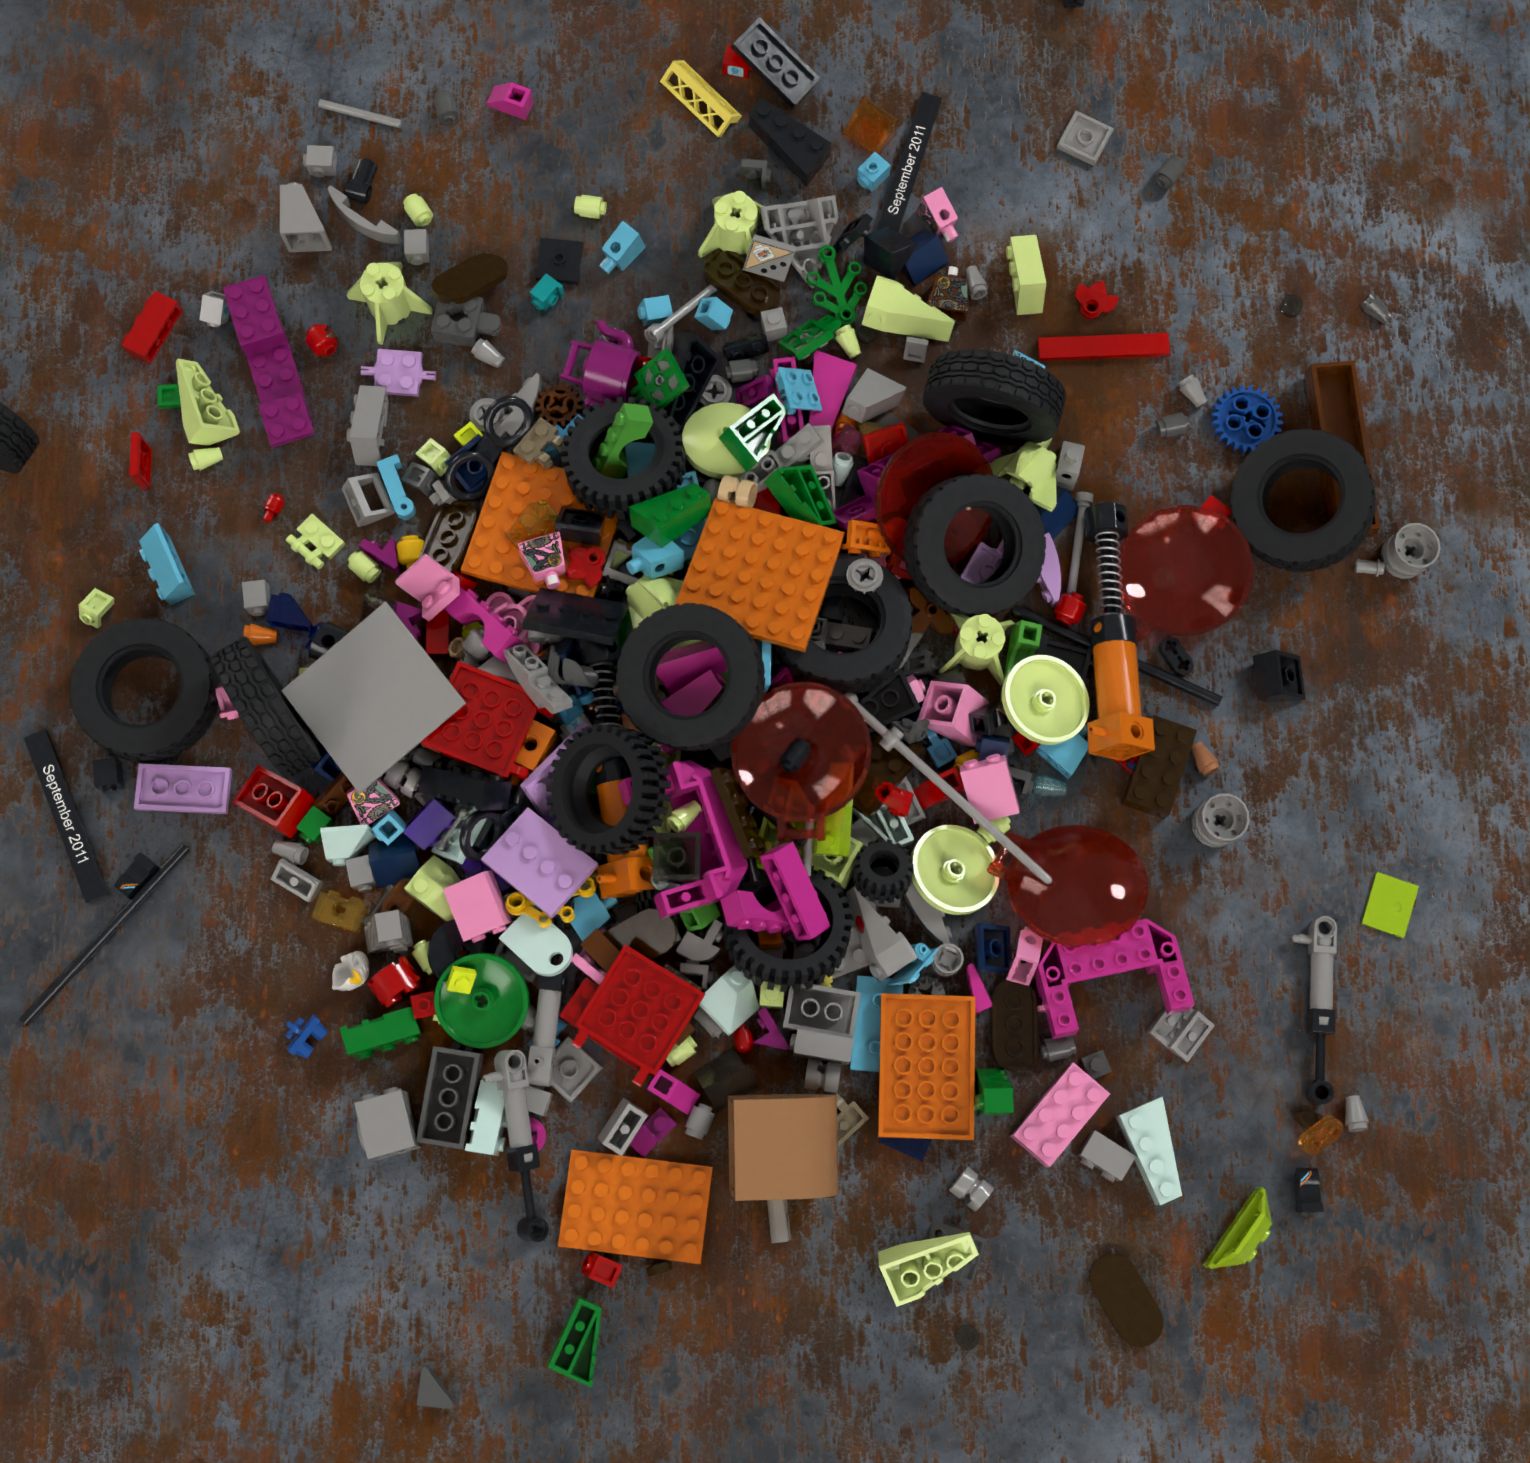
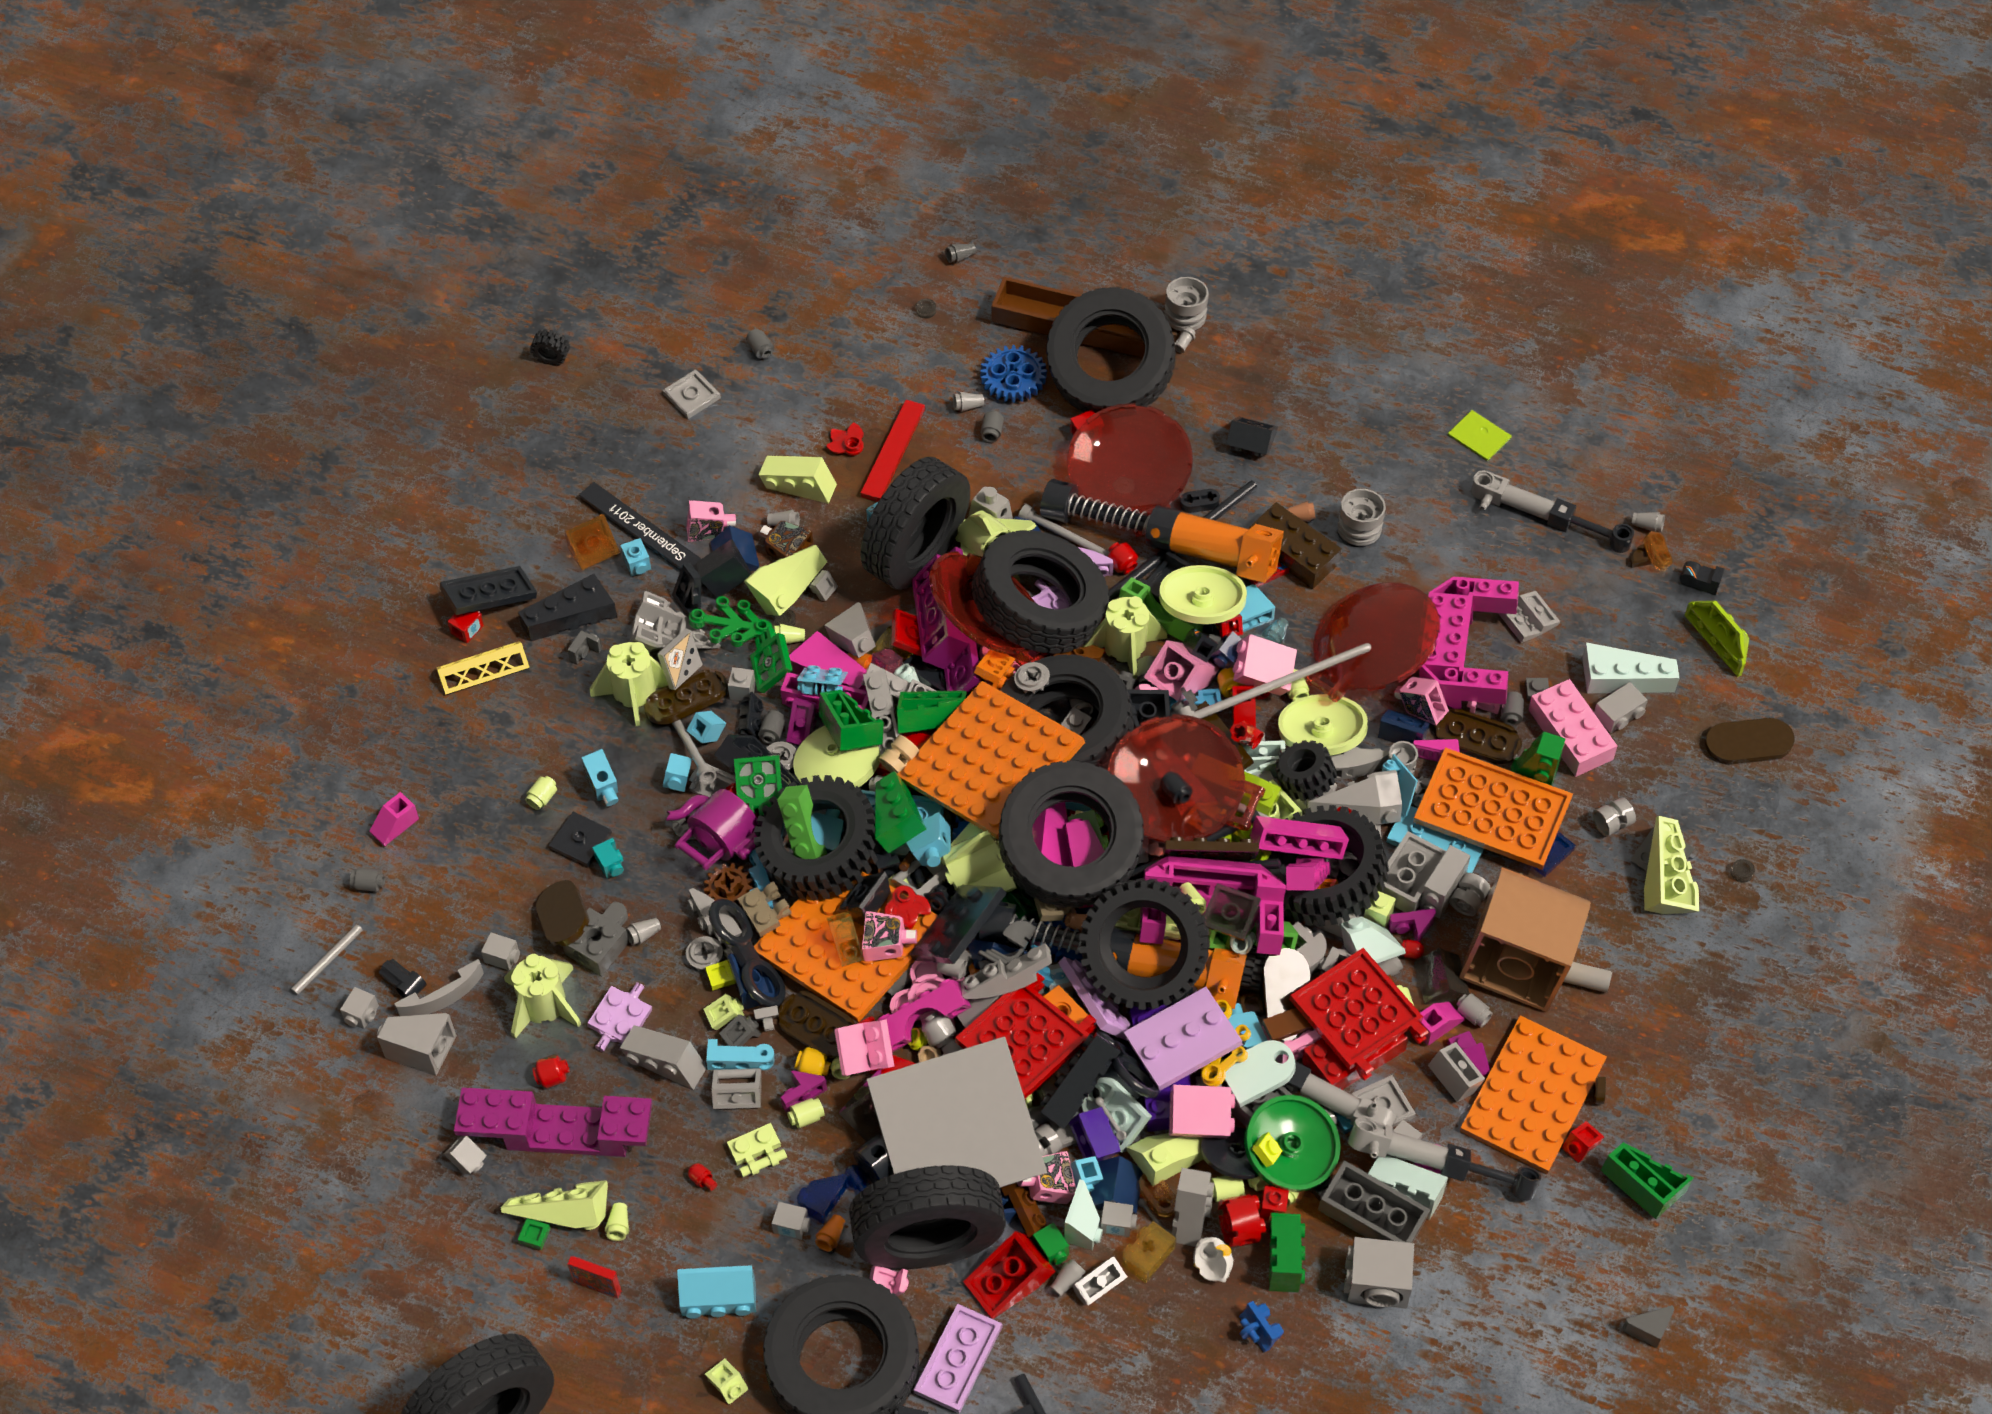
camera: 65 degrees left, 20 degrees down
red brick [122,291,183,365] -> none
yellowish green brick [403,194,433,227] -> none

